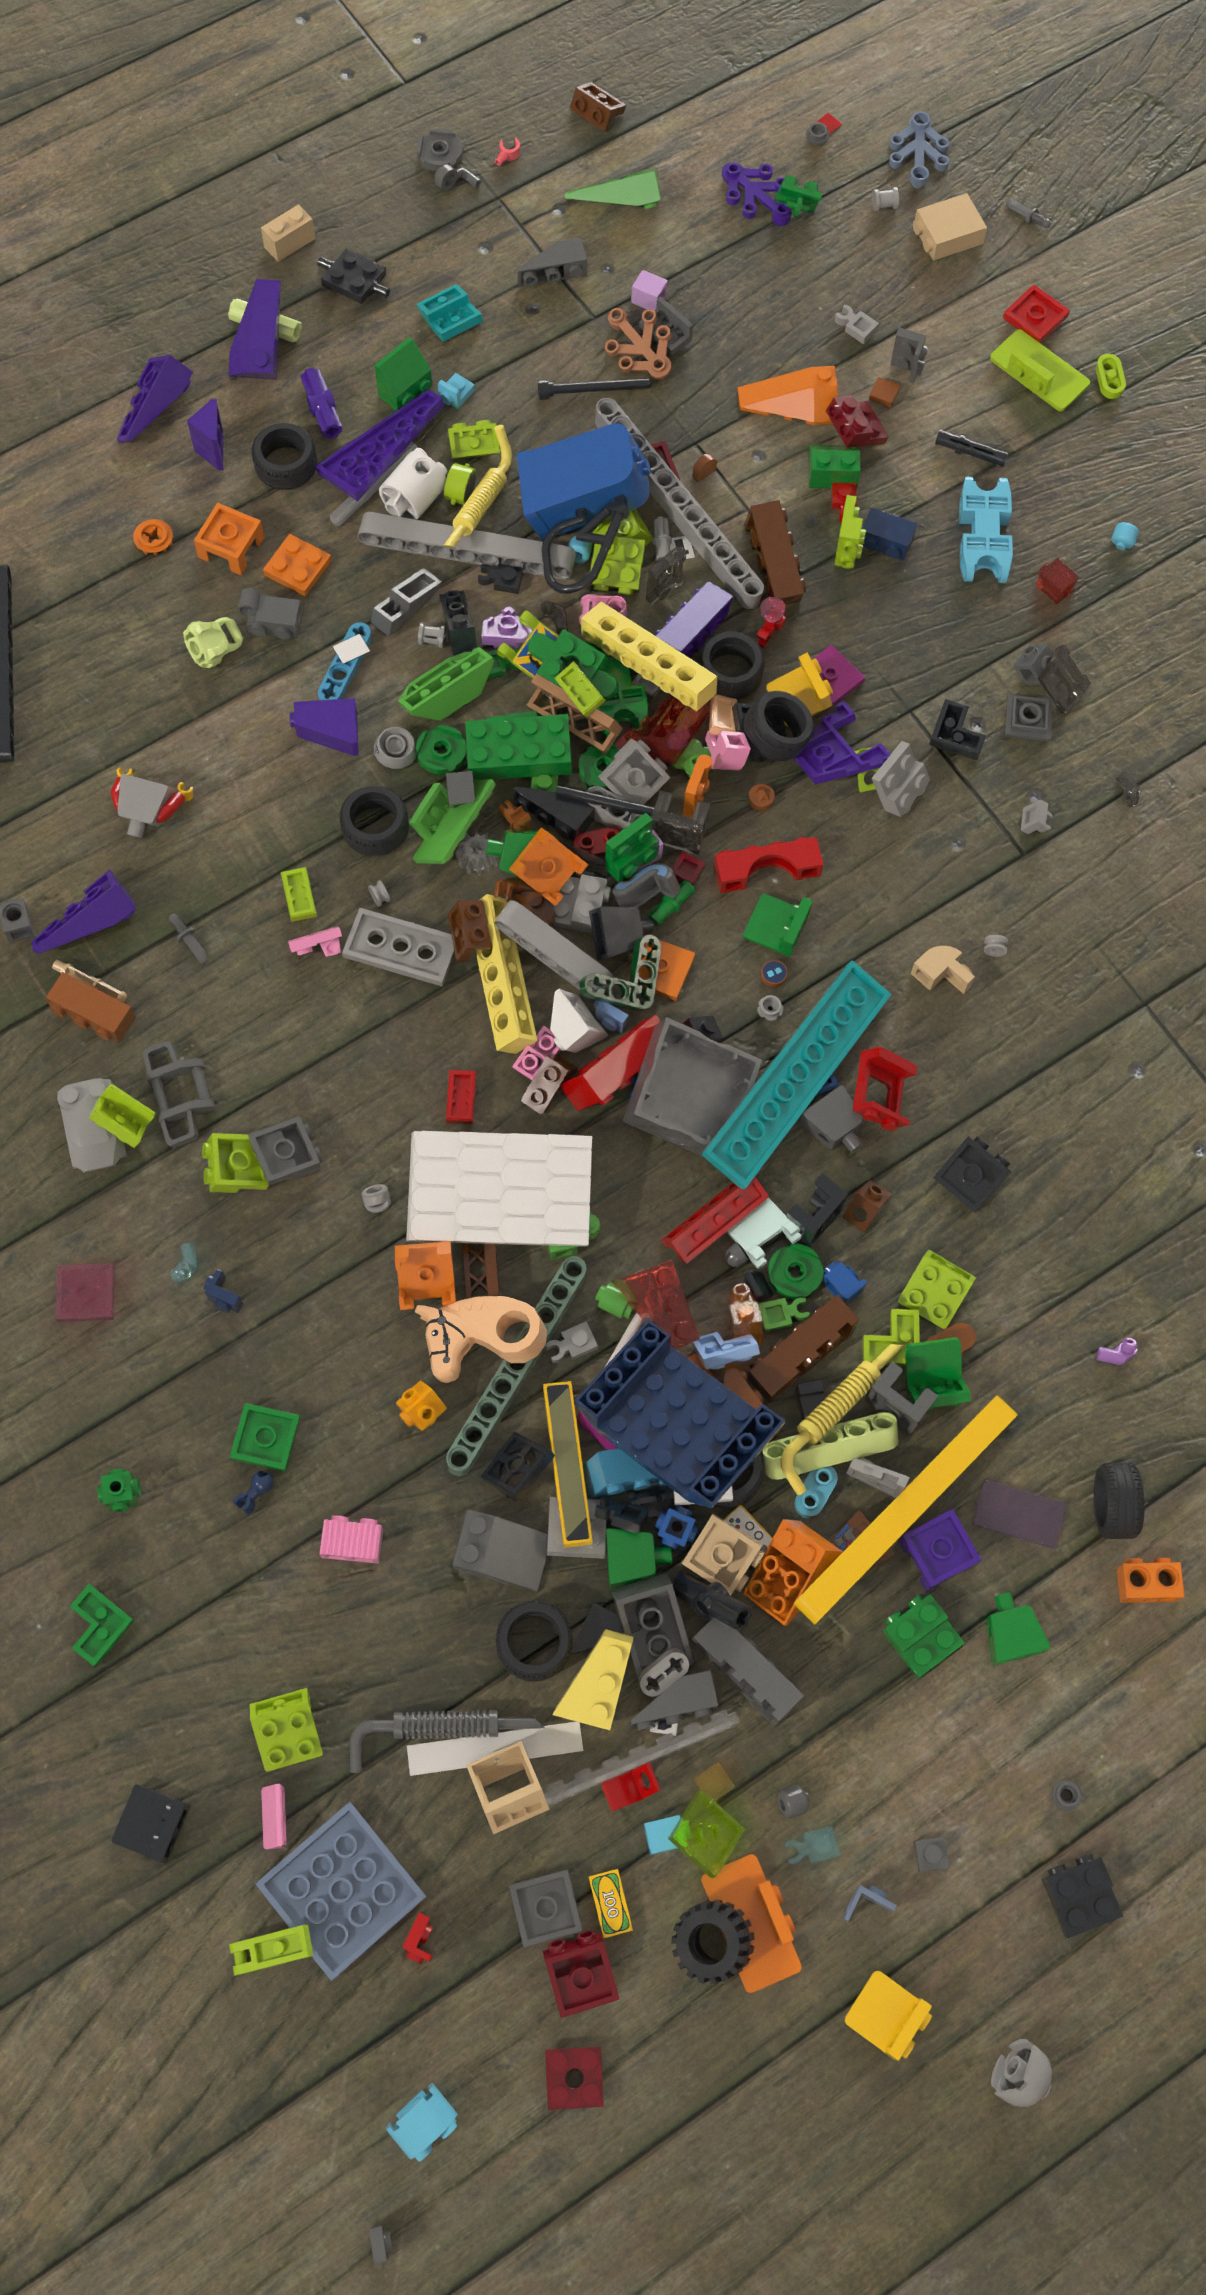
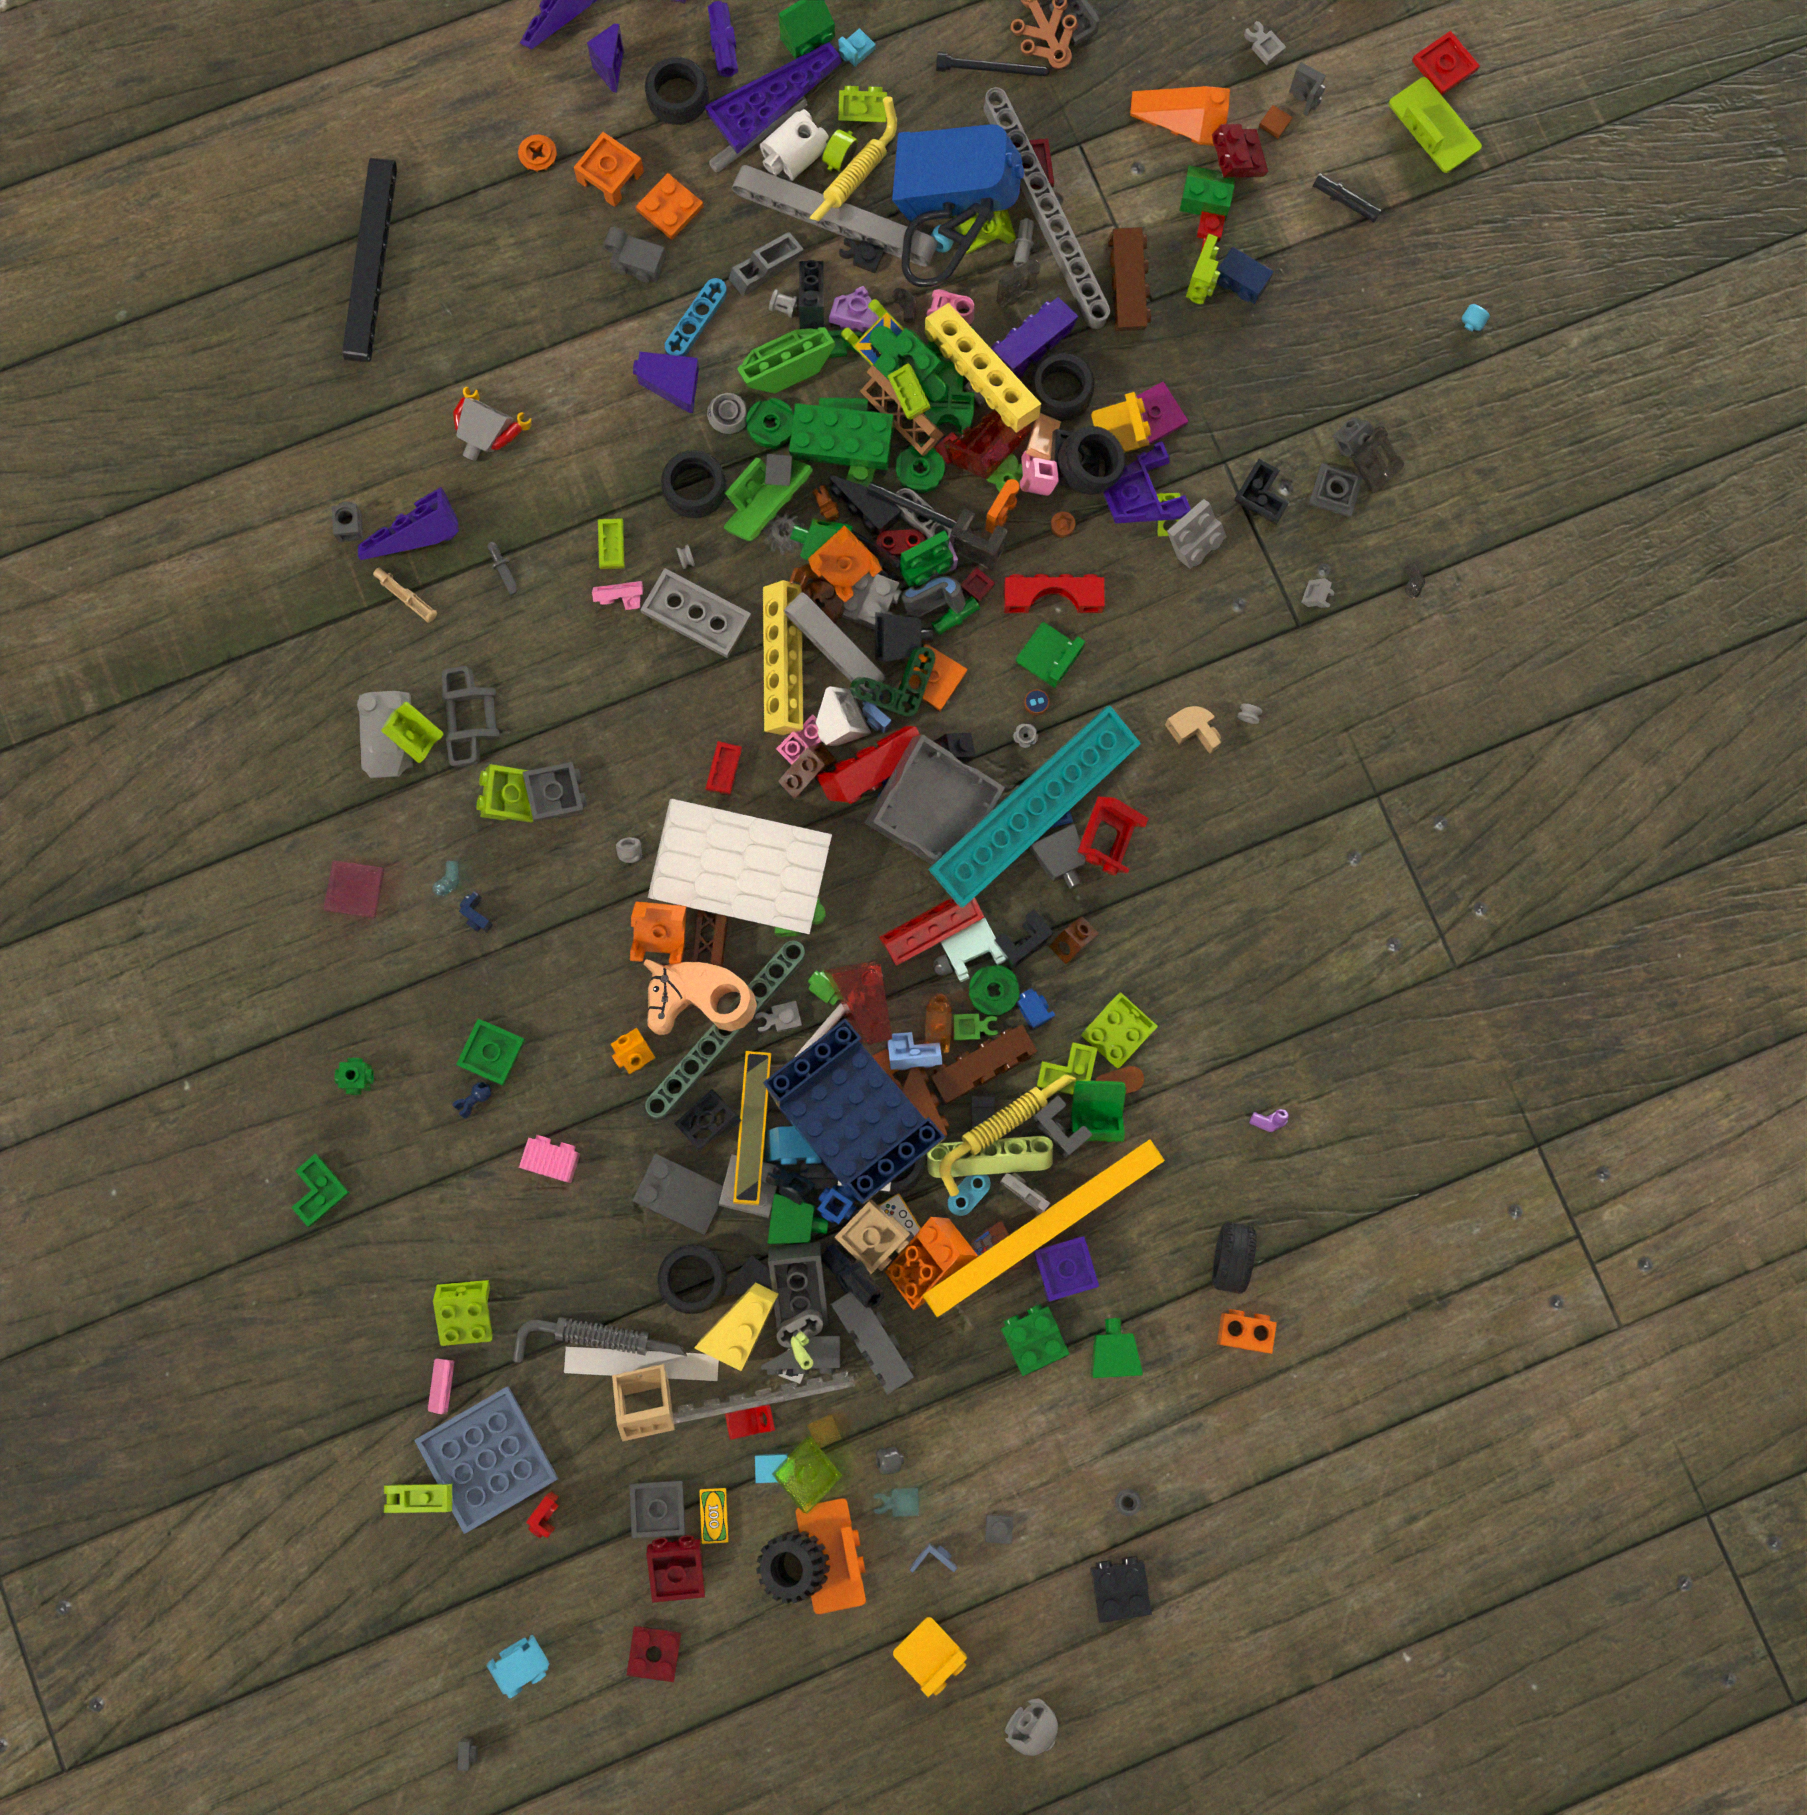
camera: 10 degrees right, 10 degrees up
dark orange brick [45,972,135,1043] -> none
black bracket [111,1785,191,1864] -> none
yellowish green piece [183,617,244,668] -> none
white sticker [333,634,370,664] -> none
reddish brown bracket [448,900,492,962] -> none
lime plate [591,536,645,595] -> none
light grey plate [598,739,670,805] -> none
white sticker [670,536,695,561] -> none
dark orange tile [692,454,717,483] -> none
black slope [743,1271,773,1304] -> none
red plate [756,601,787,648] -> none
clear pink plate [760,597,785,622] -> none
black plate [933,1136,1012,1213] -> none
medium azure piece [959,476,1013,583] -> none
piece [973,1479,1066,1549] -> none
clear red brick [1036,558,1079,604] -> none
lime plate [1096,354,1126,399] -> none
none -> yellowish green arm [791,1332,813,1370]

